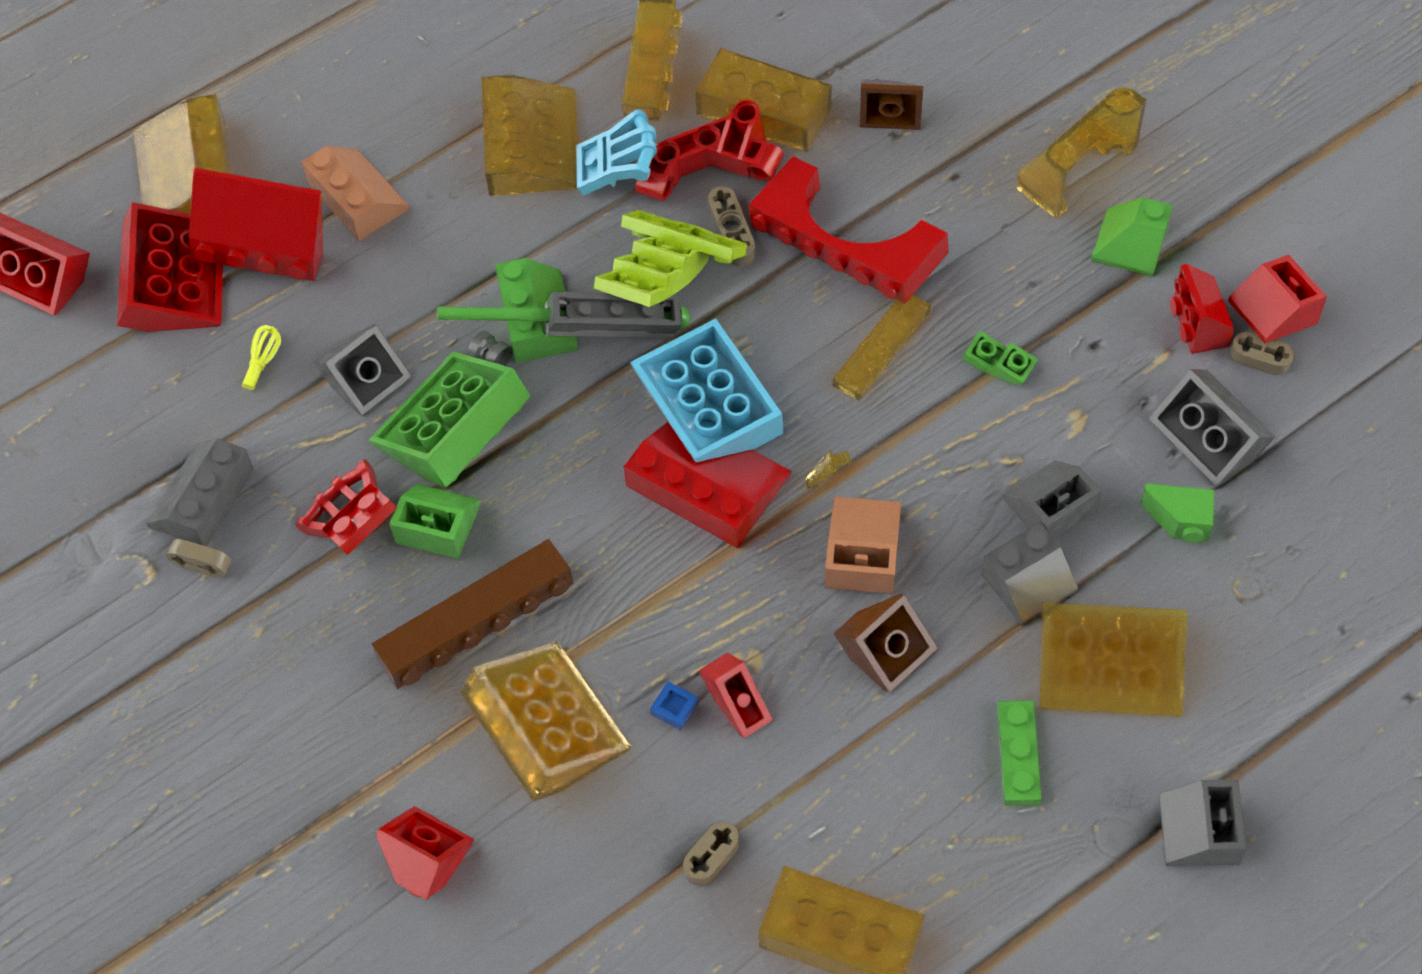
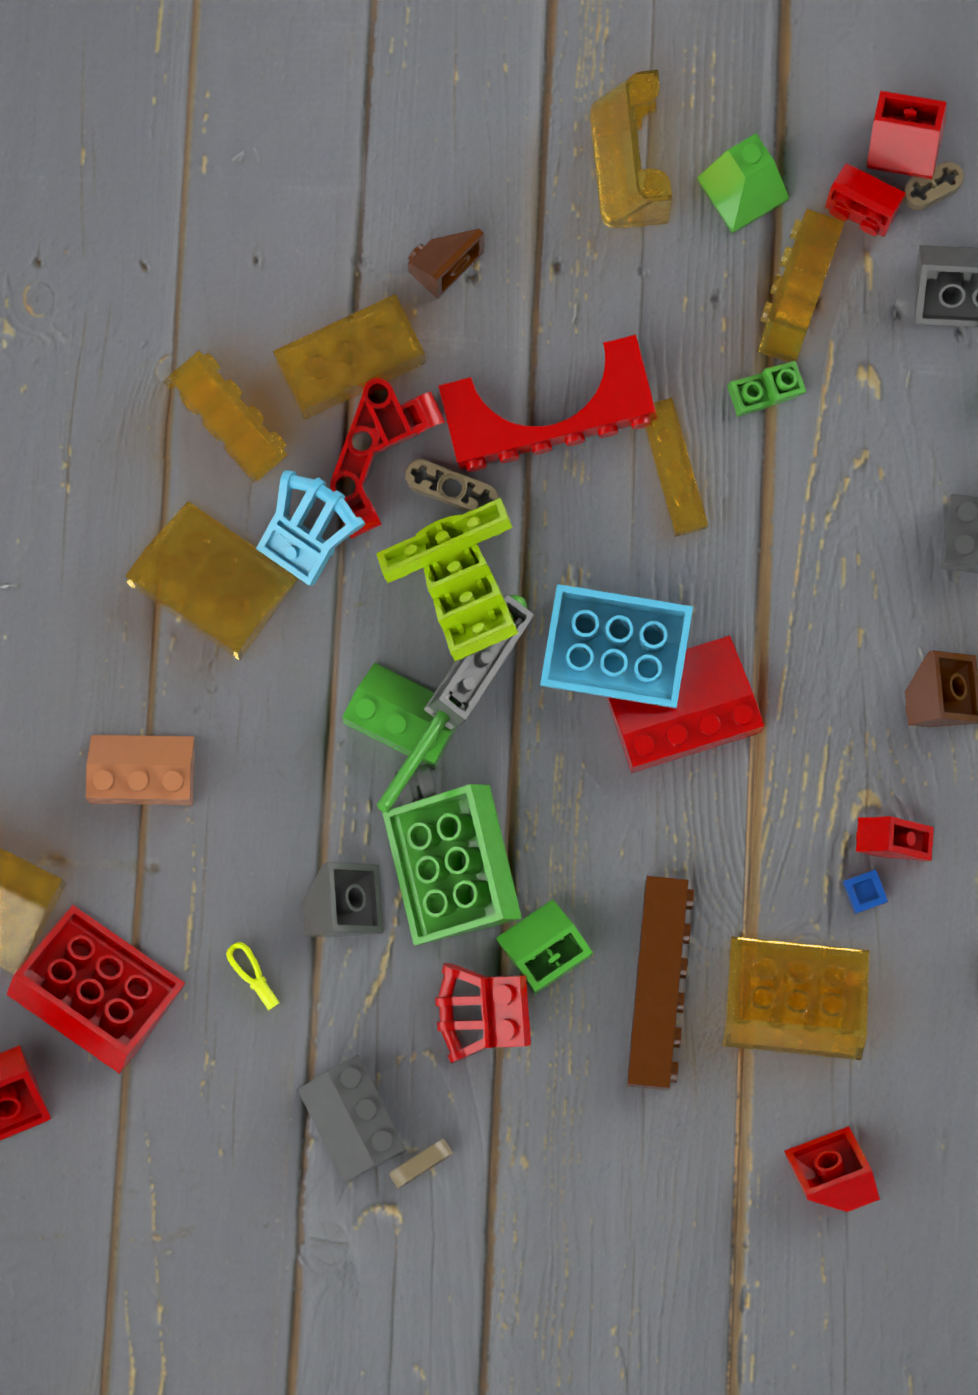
camera: 55 degrees left, 20 degrees up
red slope [189,167,324,282] -> none
clear yellow bar [806,450,851,489] -> none
nougat slope [825,496,901,594] -> none
dark grey slope [1002,460,1102,539] -> none
none -> clear yellow wedge [757,209,845,362]

